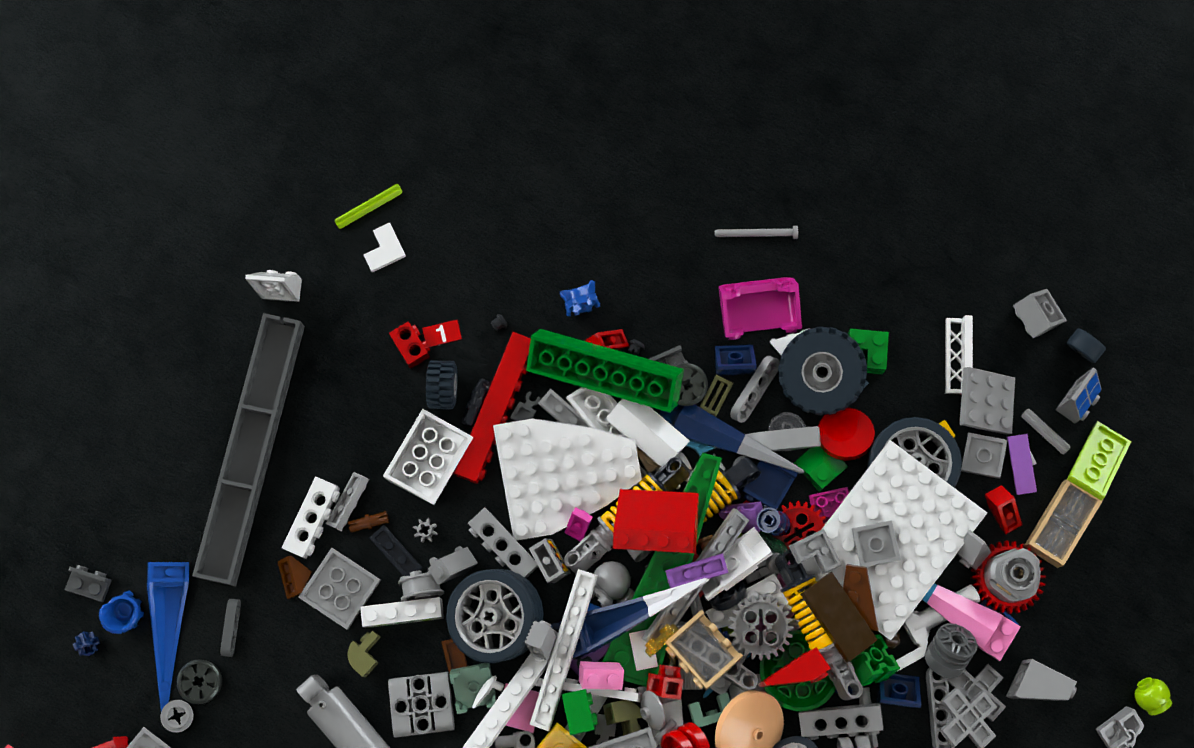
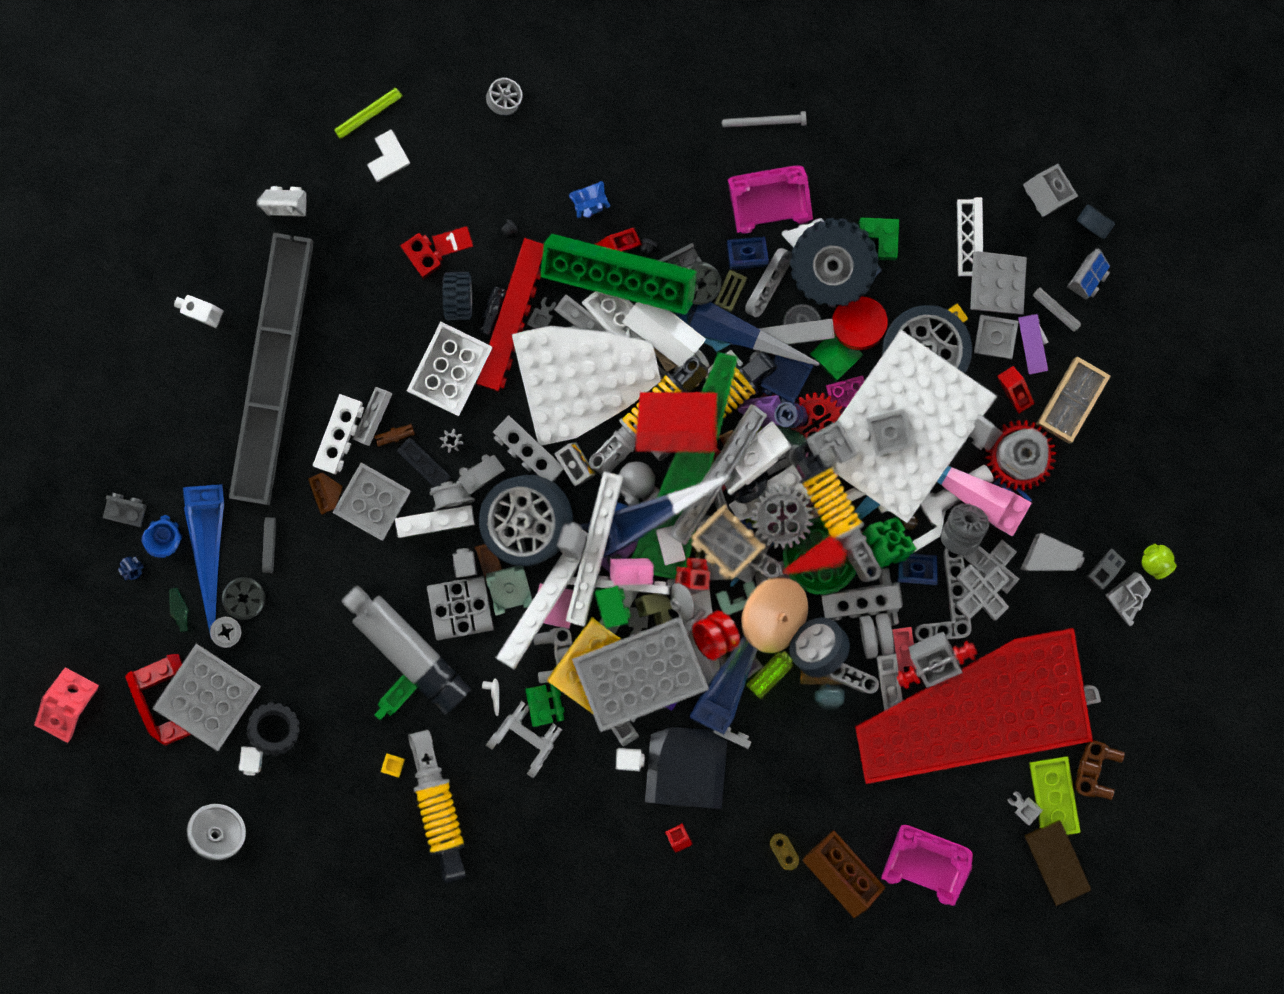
camera: 10 degrees left, 10 degrees up
olive brick [348,631,381,678] -> none
white bar [472,675,504,709] -> none
dark pink plate [564,507,593,541] -> none
clear yellow plate [644,623,679,658] -> none
medium lavender tile [665,553,729,588] -> none
dark brown tile [800,572,878,663] -> none
reddish brown wing [843,564,879,631] -> none
lime tile [1067,421,1131,501] -> none
none -> clear green piece [169,588,189,632]
none -> white torso [174,295,223,328]
none -> light grey brick [453,548,478,578]
none -> light grey wheel [486,78,522,115]
none -> dark grey slope [1085,549,1126,590]

